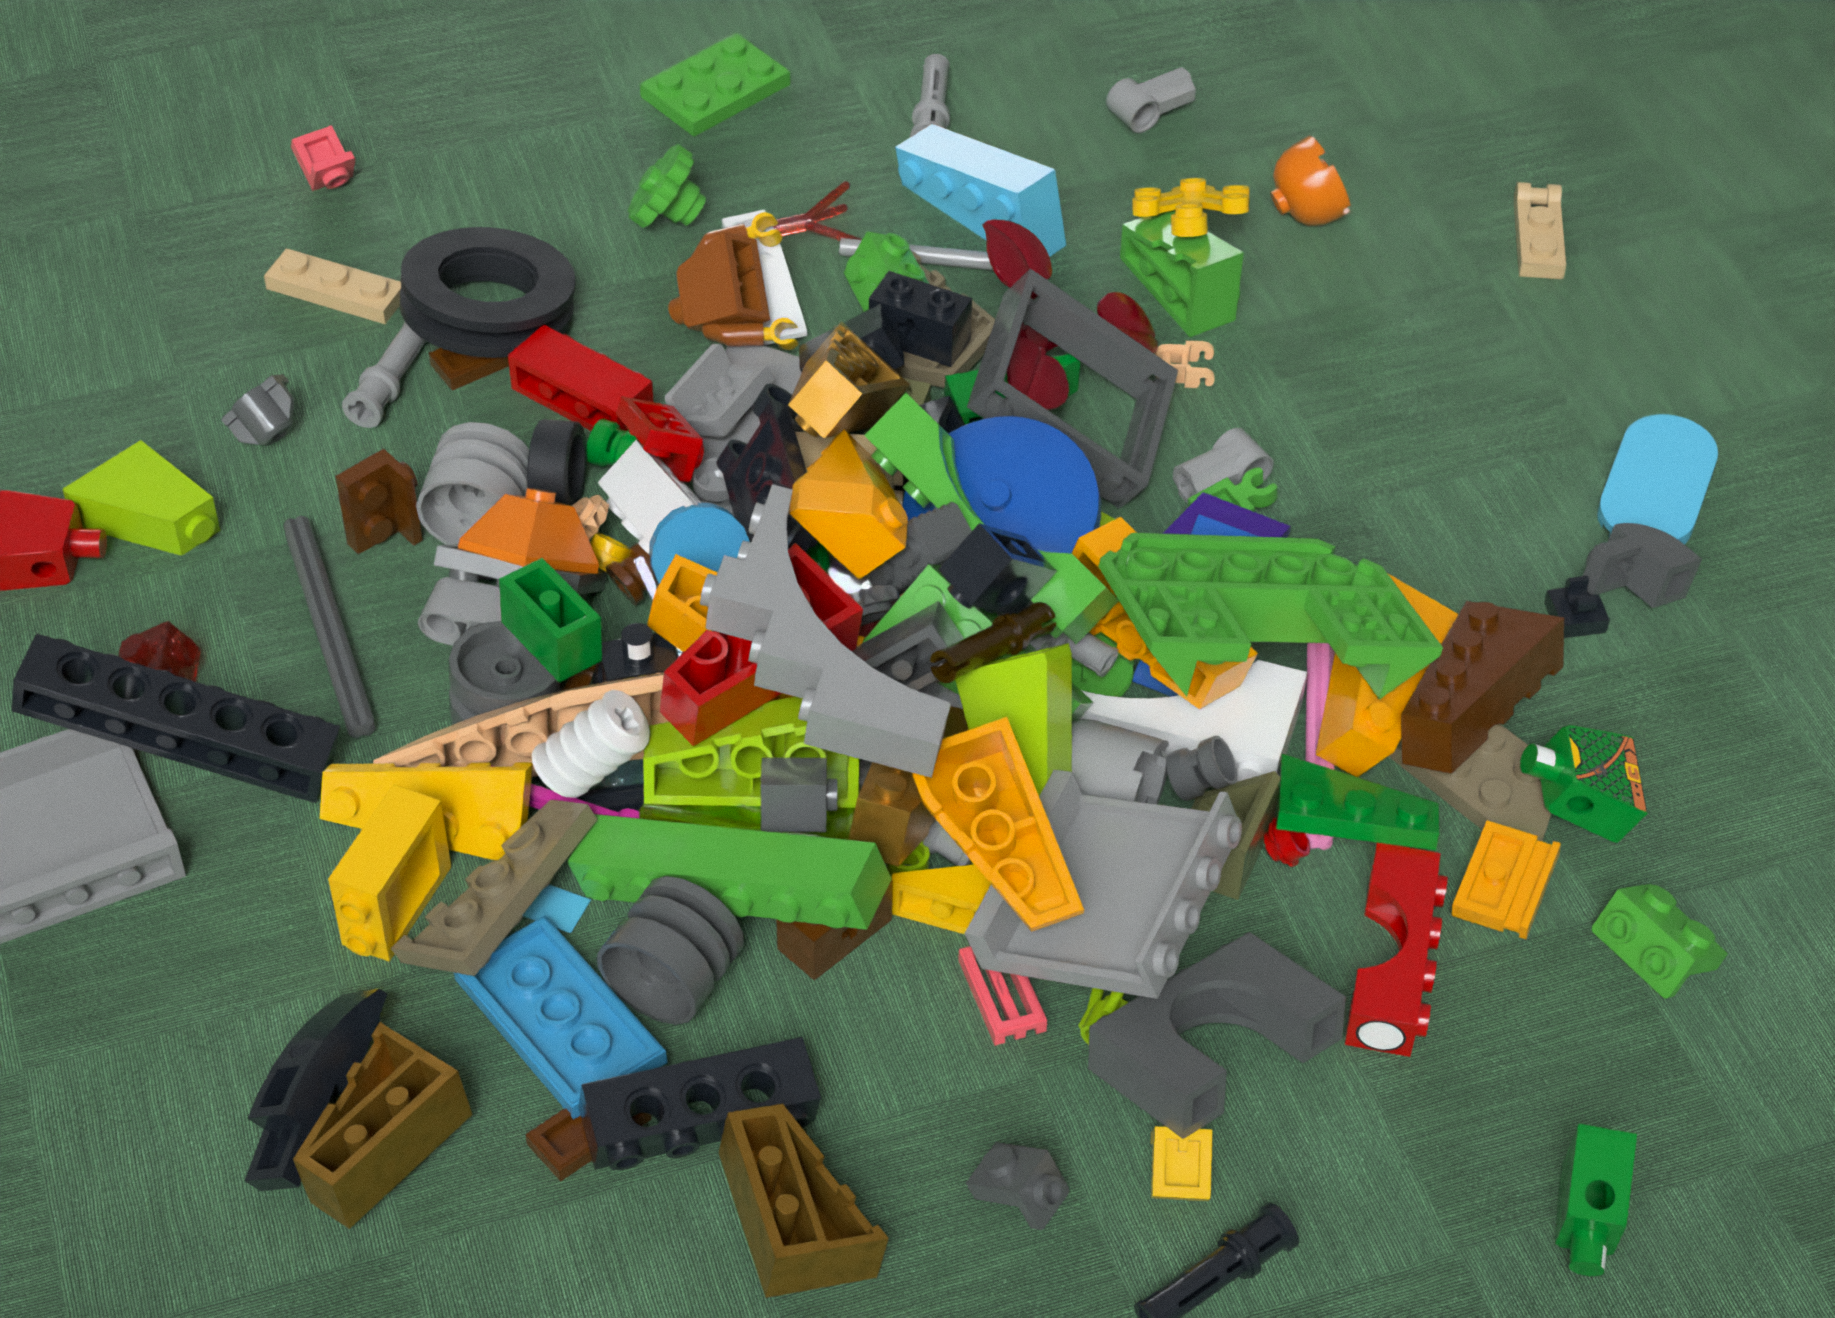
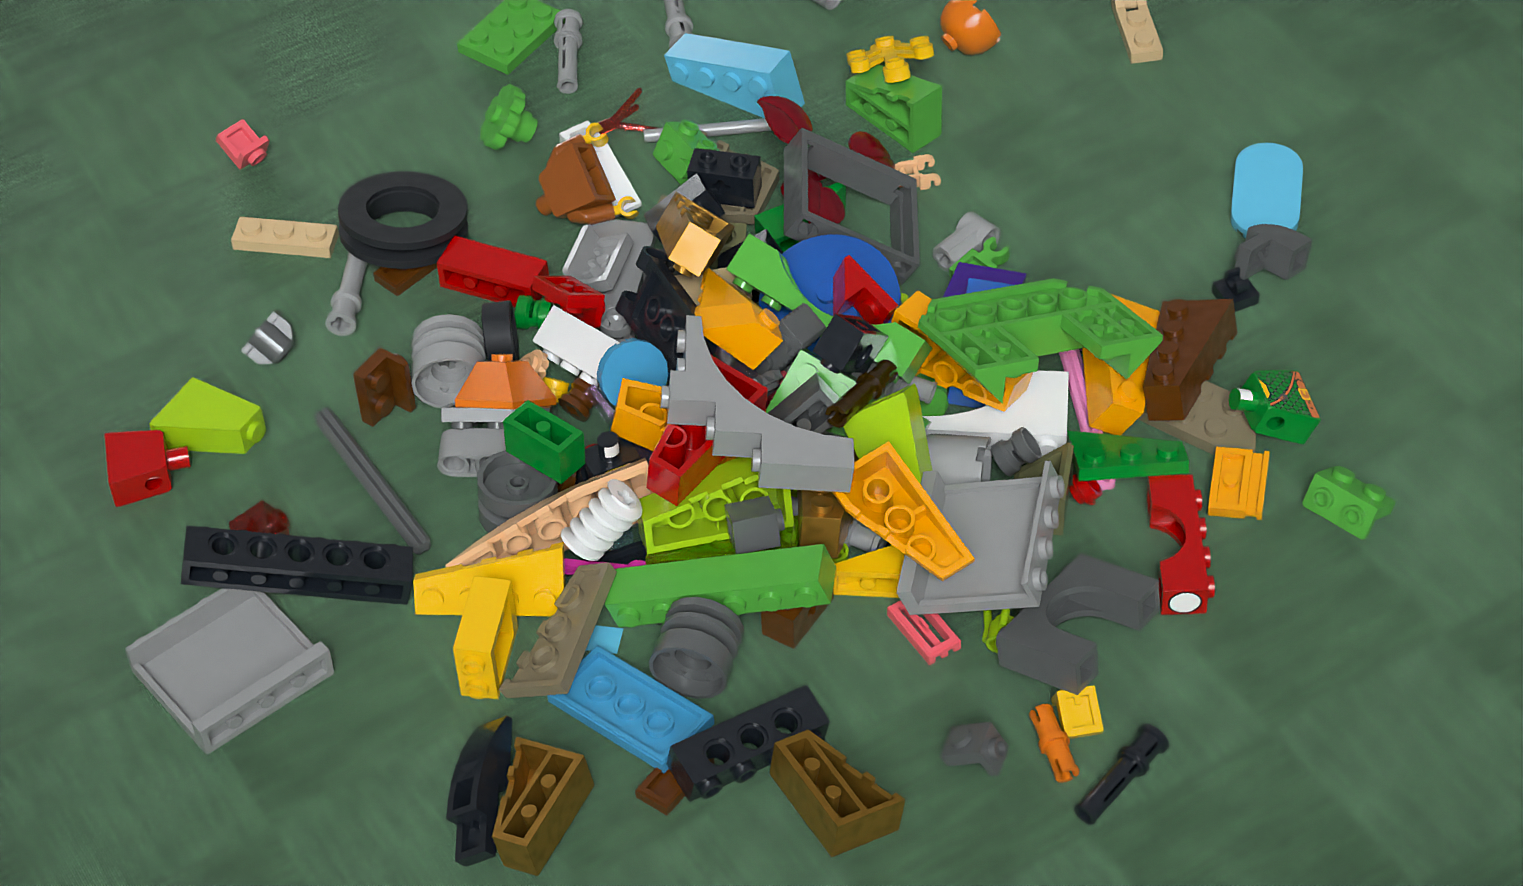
camera: 10 degrees left, 0 degrees up
green torso [1555,1123,1637,1276] -> none
none -> light grey pin [554,9,583,94]
none -> red slope [833,255,899,325]
none -> orange pin [1029,704,1080,783]

